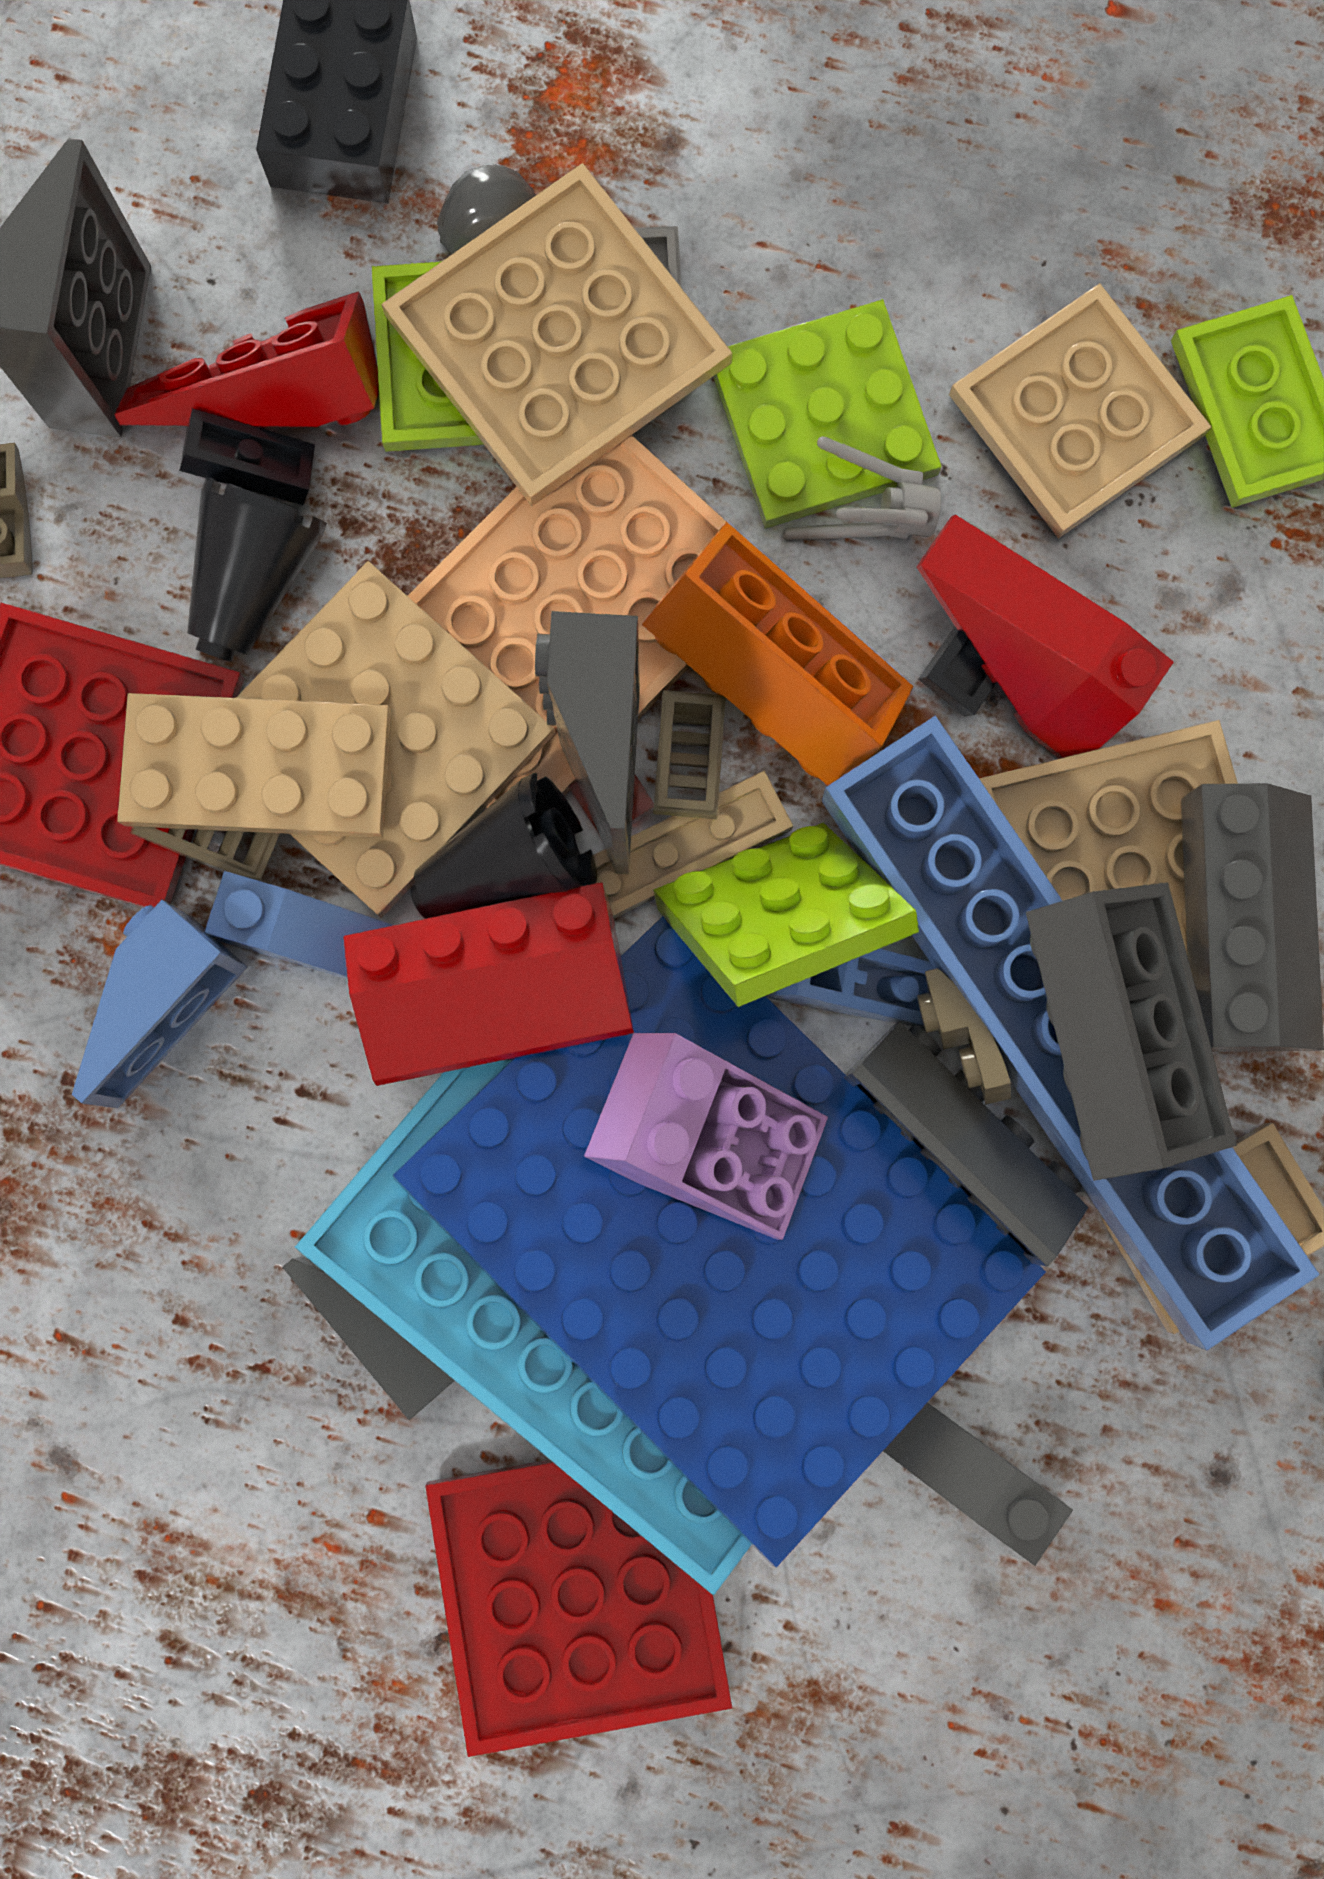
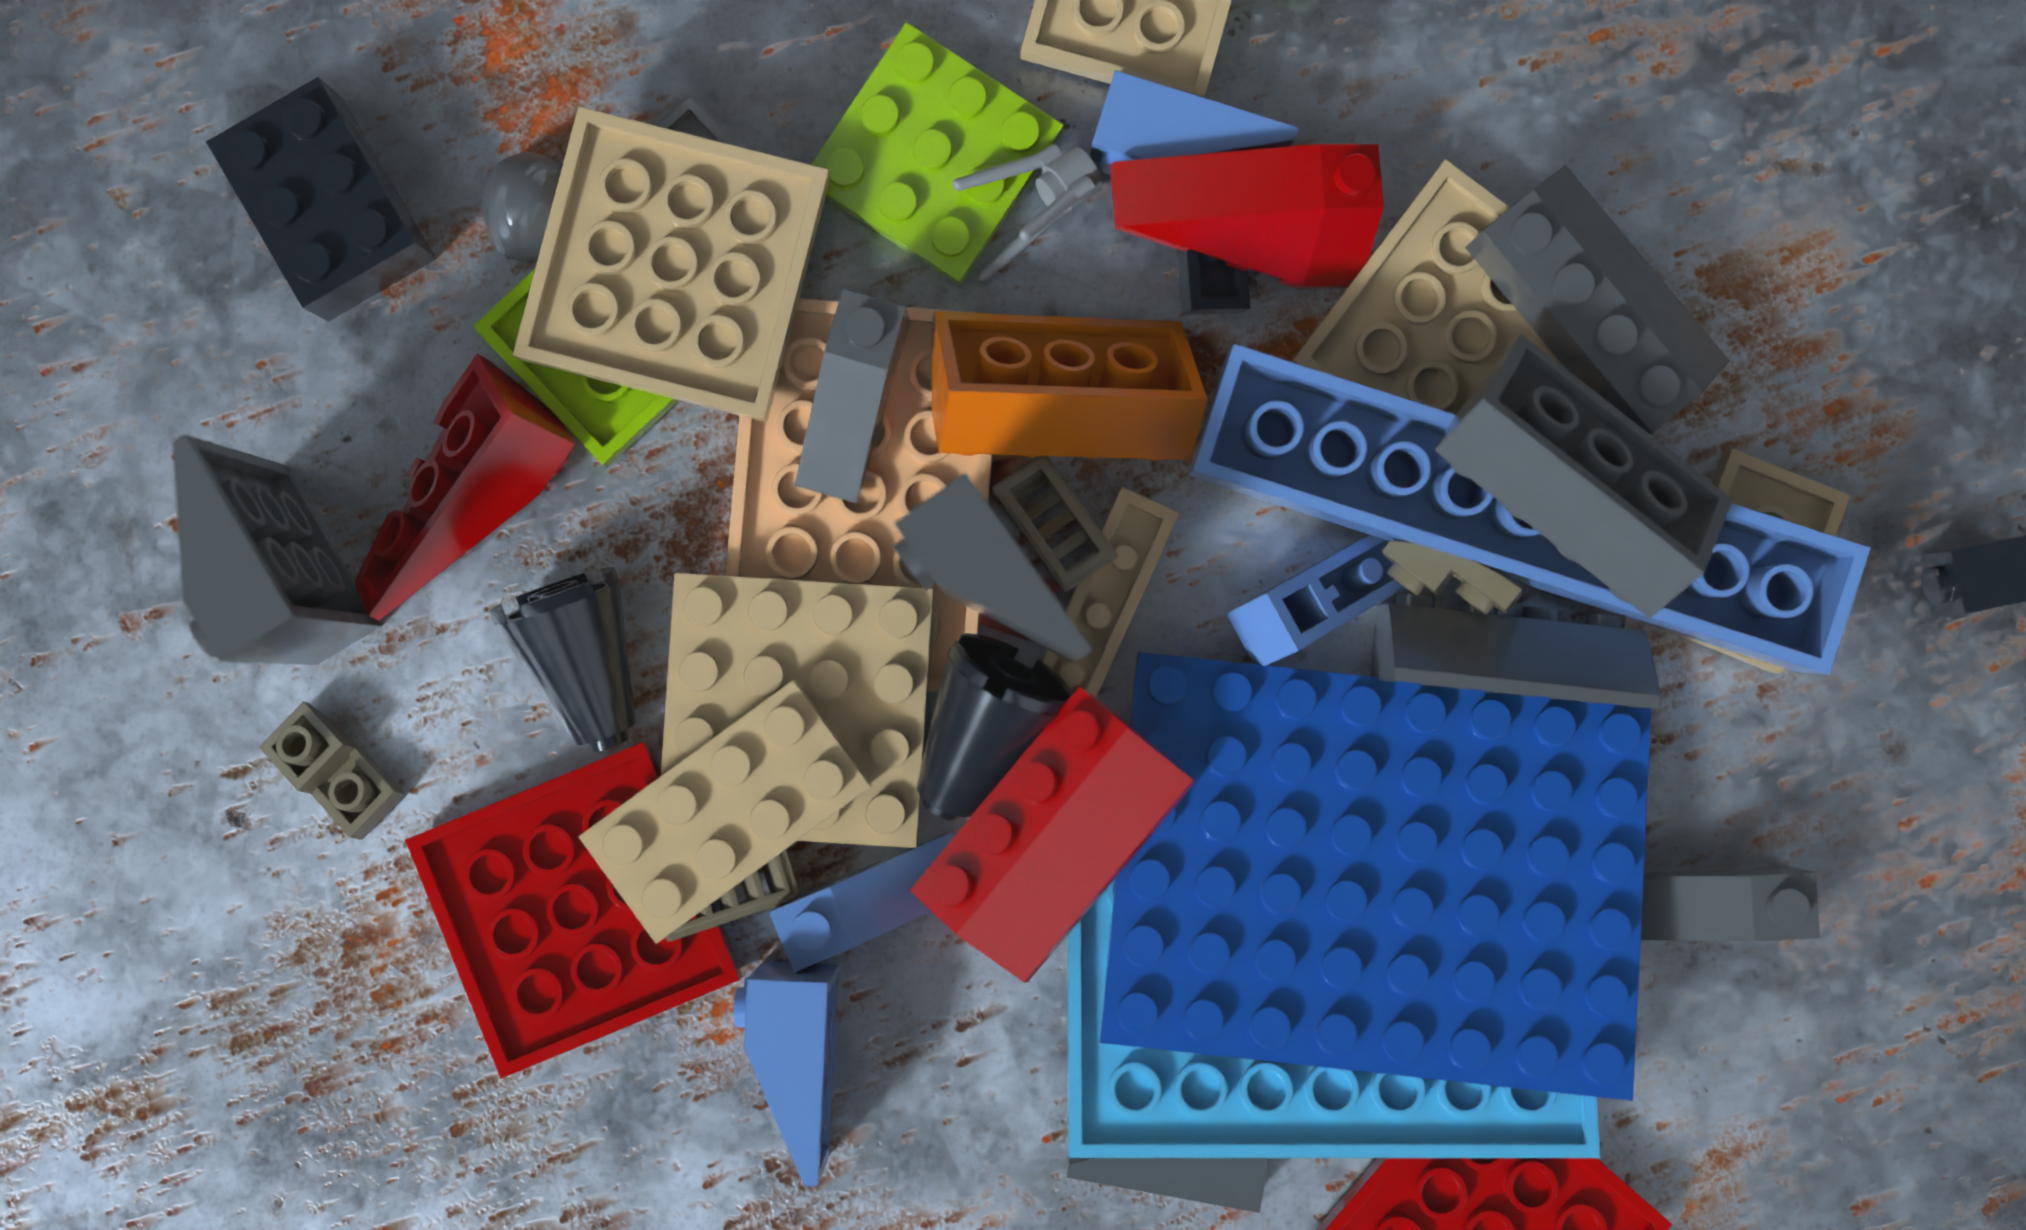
camera: 40 degrees left, 5 degrees up
black plate [179,408,315,506] -> none
lavender slope [584,1033,828,1240] -> none
lime plate [653,822,919,1007] -> none
none -> slope [795,289,910,504]
none -> medium blue slope [1090,70,1299,175]

